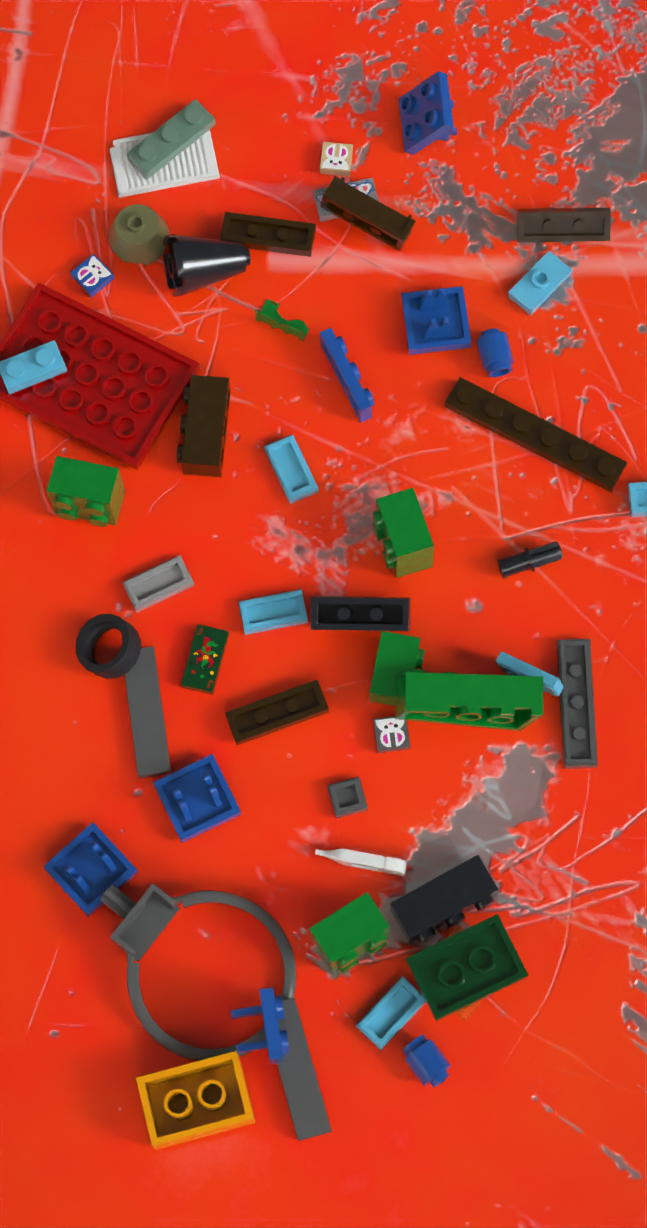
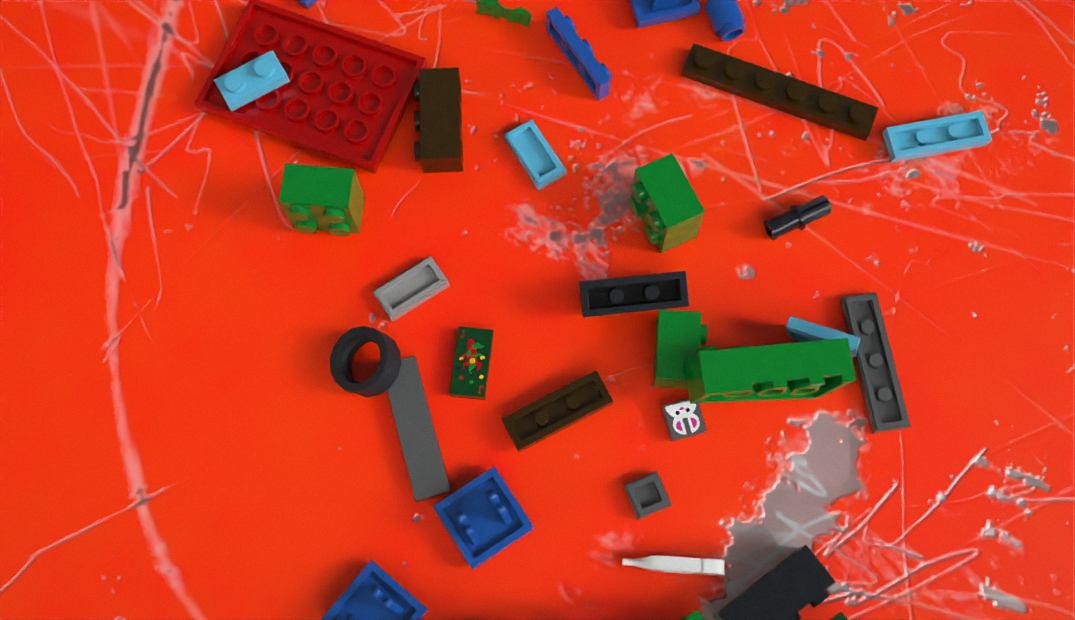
camera: 10 degrees left, 0 degrees up
medium azure tile [239,589,308,635] -> none

